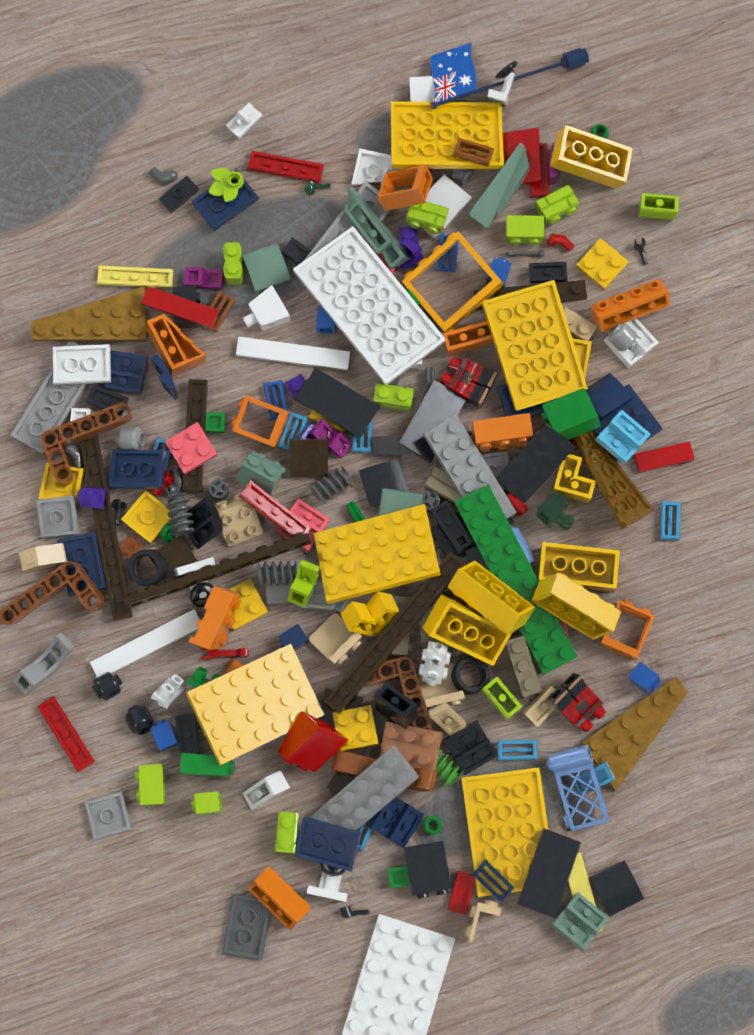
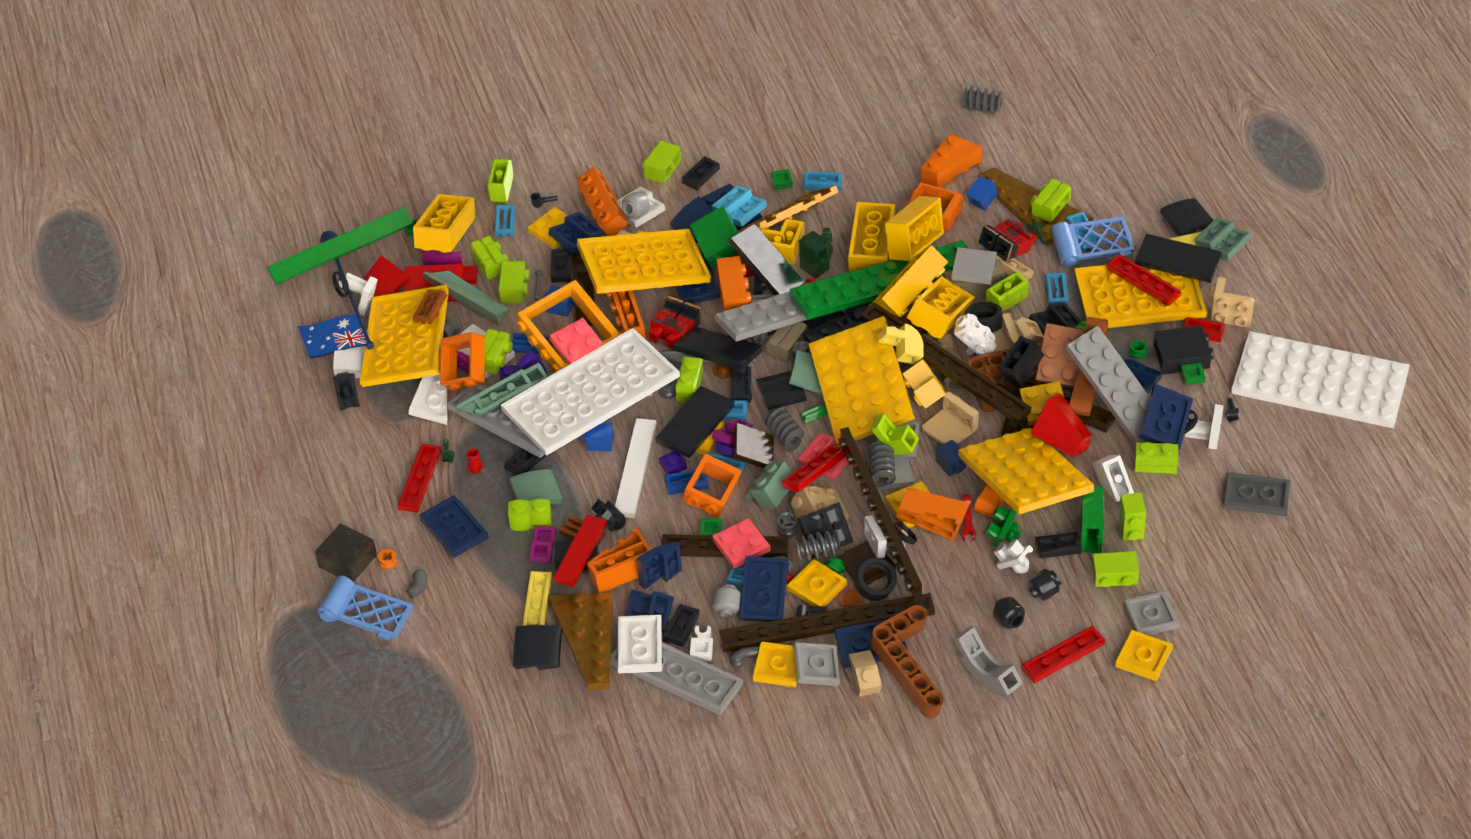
camera: 85 degrees left, 30 degrees down
dark orange beam [41,403,132,486] -> none
dark purple plate [77,487,106,509] -> none
white tile [90,609,200,677] -> none
blue brick [150,720,178,752] -> none
black plate [159,175,199,214] -> none
lime plate [209,168,244,202] -> none
white hips [226,103,263,139] -> none
white torso [243,286,290,331] -> none
orange brick [248,866,311,931] -> none
tile [472,860,514,902] -> none
red arm [546,234,575,252] -> none
red tile [634,441,695,473] -> none
none -> green tile [267,207,414,285]
none -> clear smoke brick [315,523,377,582]
none -> medium blue piece [317,576,413,641]
none -> black hips [333,372,360,411]
none -> red tile [363,255,409,297]
none -> orange bush [378,549,398,569]
none -> red pin [466,448,483,474]
none -> dark azure tile [494,205,516,237]
none -> black slope [513,625,562,670]
none -> dark blue slope [548,212,604,254]
none -> coral plate [550,318,604,365]
none -> black hips [591,499,626,532]
none -> lime brick [642,140,681,184]
none -> black plate [682,156,720,190]
none -> green plate [771,169,793,190]
none -> light yellow brick [878,324,923,365]
none -> orange wedge [921,134,983,188]
none -> light grey tile [952,247,997,285]
none -> clear green hand [1027,219,1047,245]
none -> lime brick [1030,179,1071,223]
none -> red tile [1106,254,1181,306]
none -> yellow plate [1115,630,1173,682]

